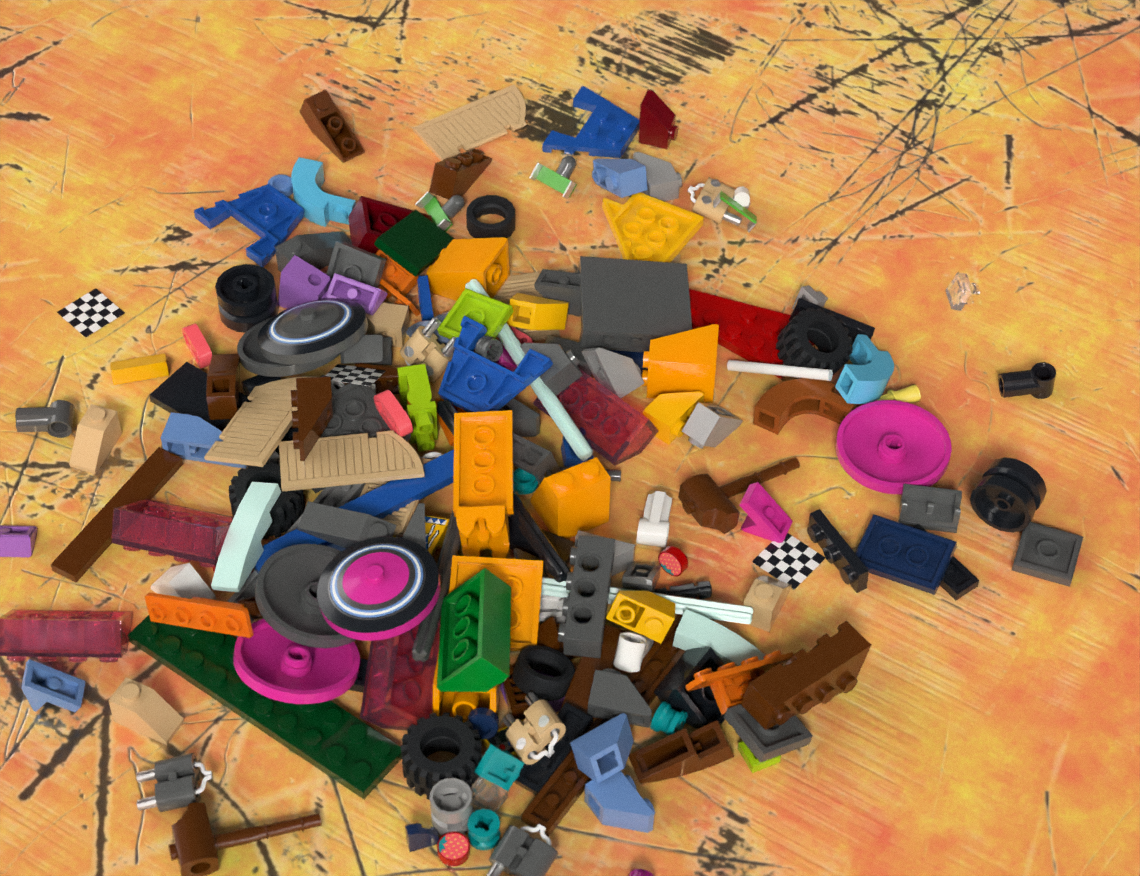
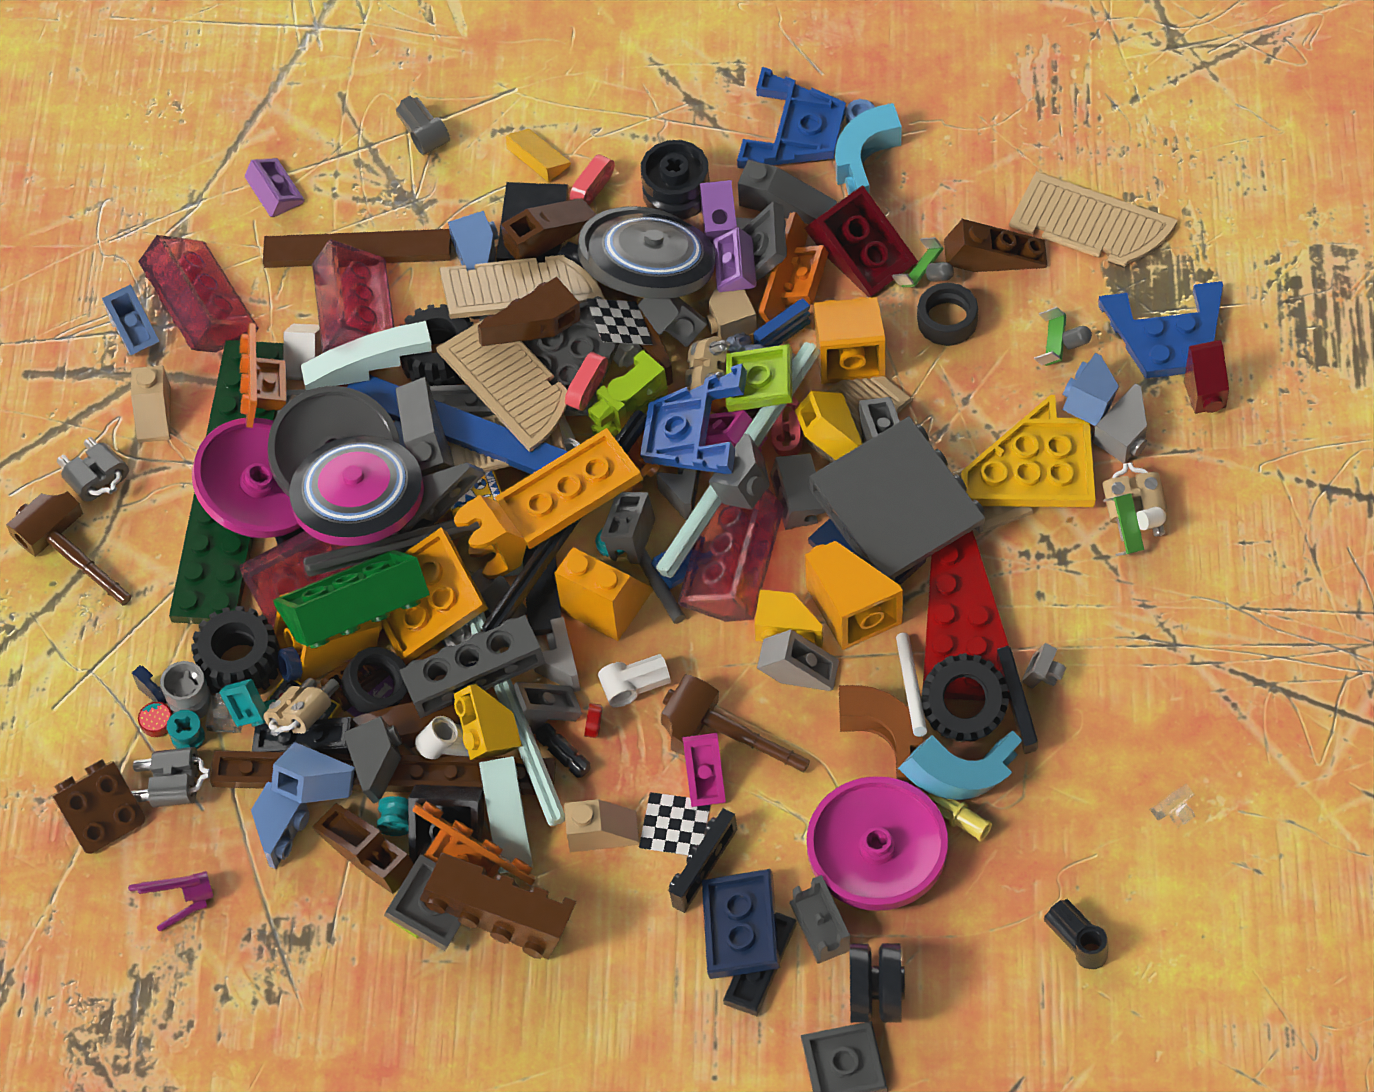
camera: 65 degrees right, 10 degrees up
sticker [57,289,124,337] -> none
tan slope [69,404,122,474] -> none
reddish brown slope [300,89,365,163] -> none
dark green tile [374,210,454,277] -> none
dark grey bush [475,335,503,363] -> none
light grey slope [582,347,644,400] -> none

